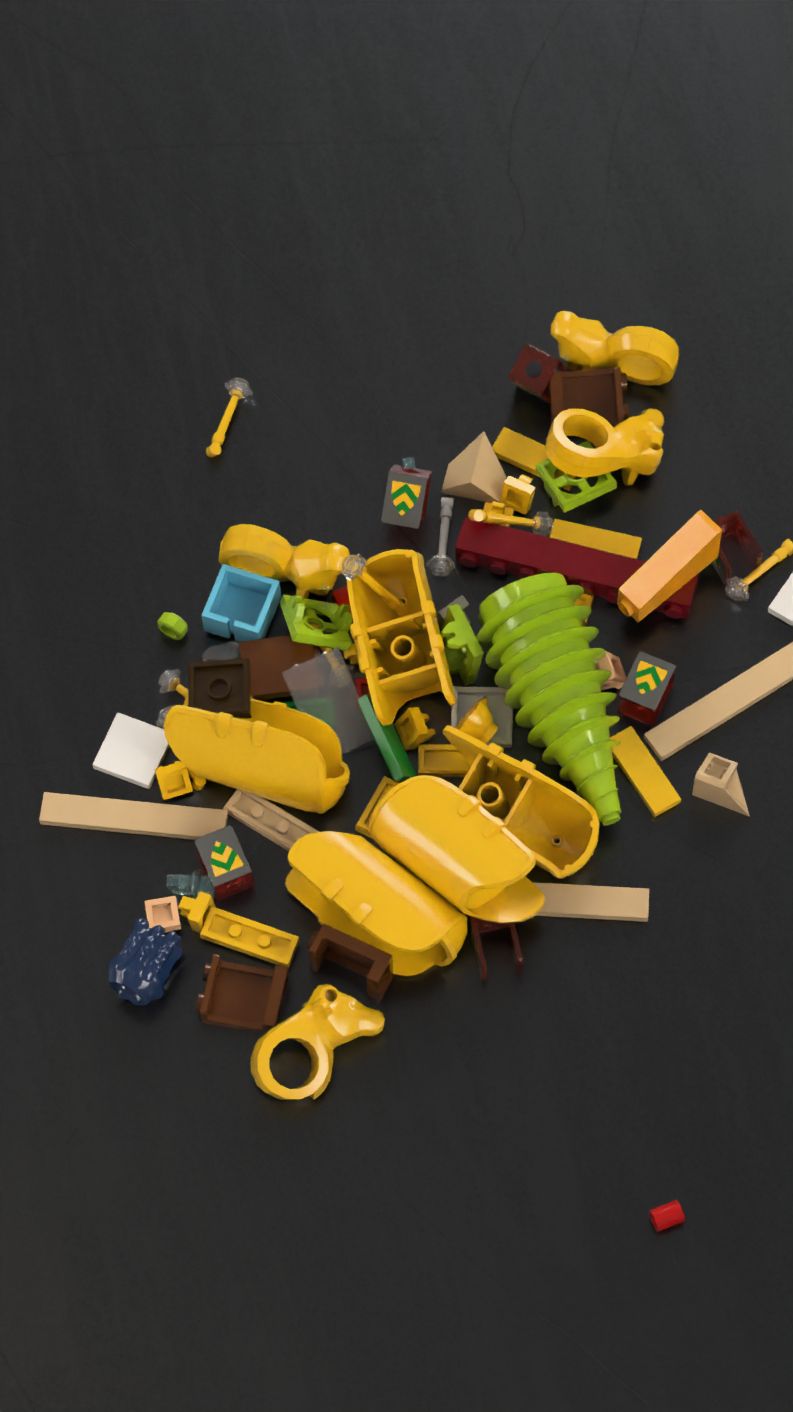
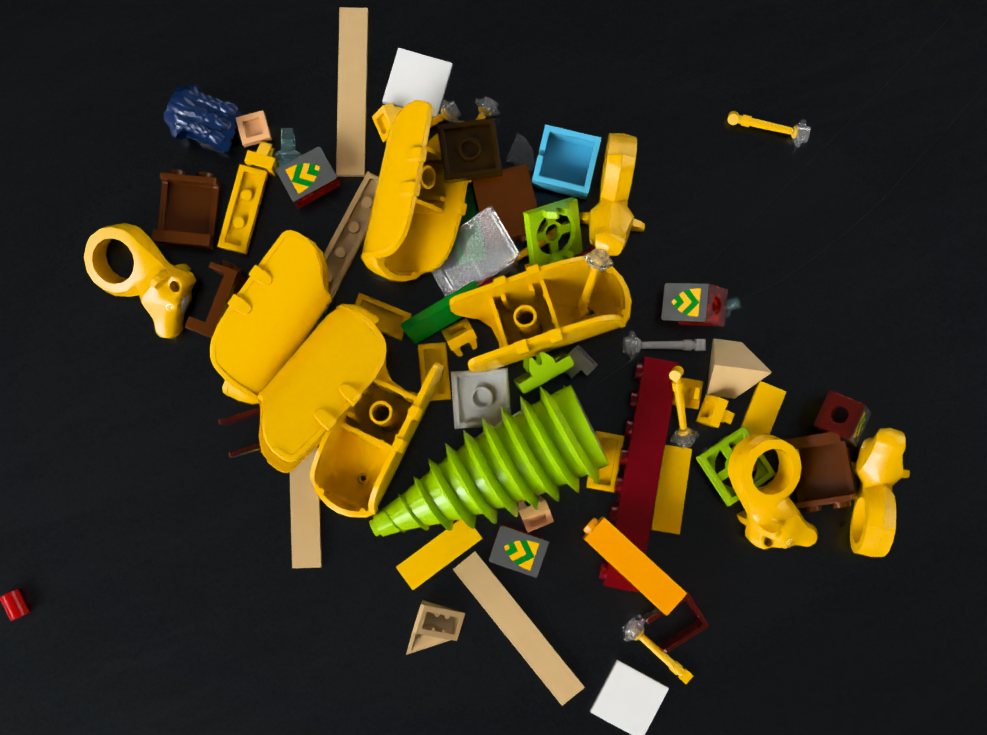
camera: 80 degrees right, 20 degrees up
lime tile [157,612,188,640] -> none
yellow piece [455,696,499,744] -> none

